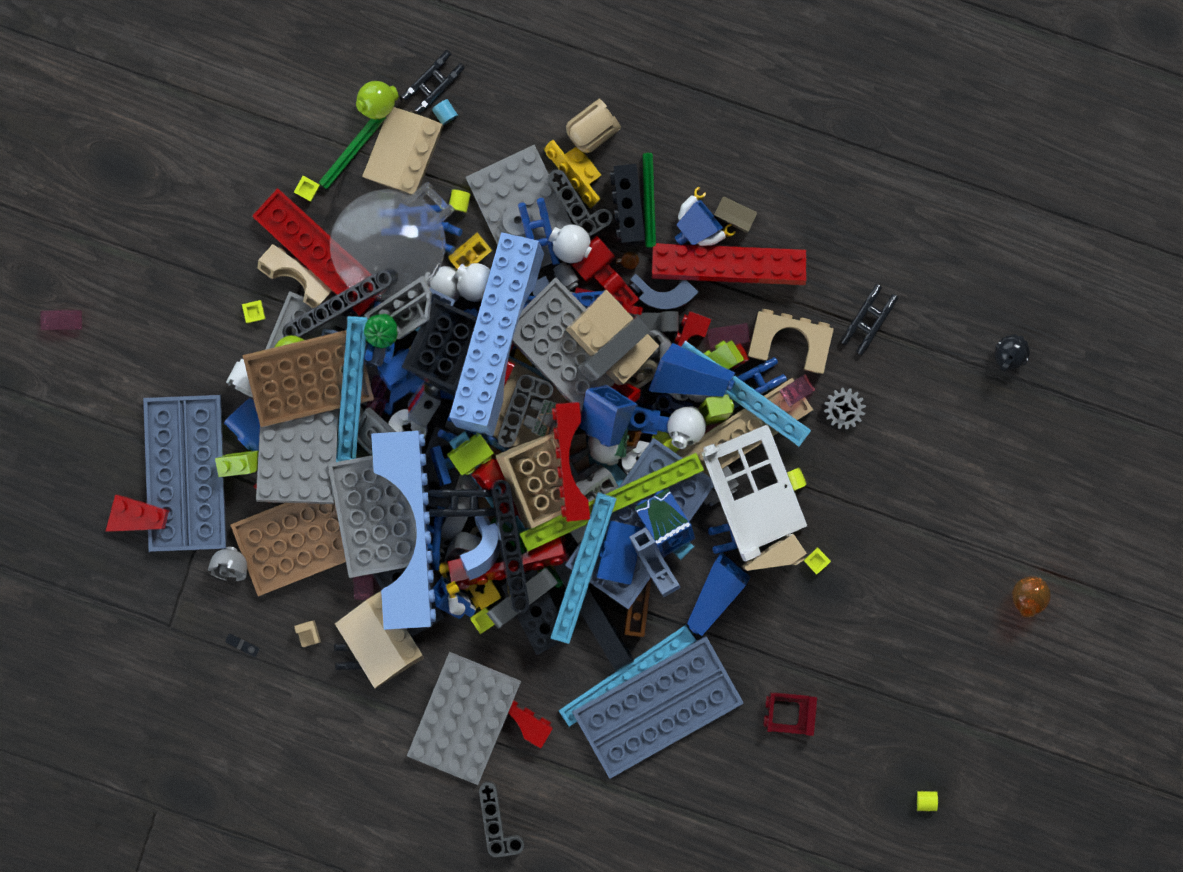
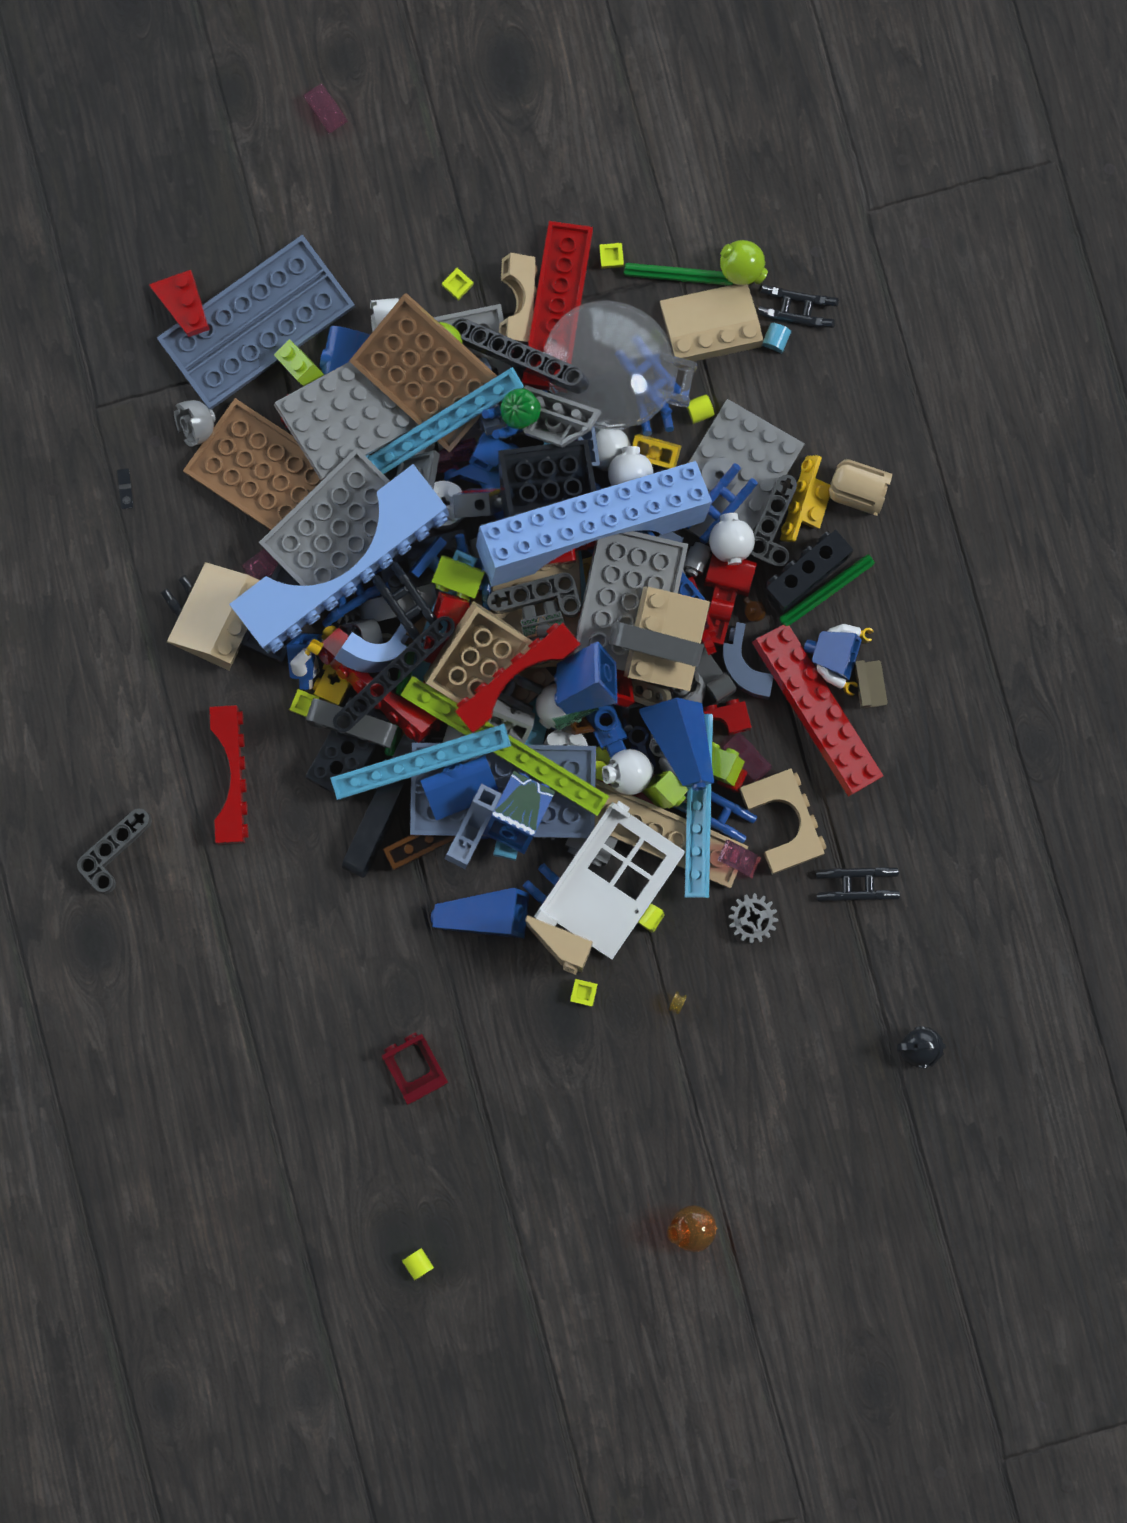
camera: 50 degrees right, 5 degrees down
tan panel [294,620,321,647] -> none
light grey plate [407,652,521,785] -> none
medium azure tile [558,625,696,727] -> none
sand blue plate [572,636,743,779] -> none
none -> clear yellow bush [668,991,687,1014]

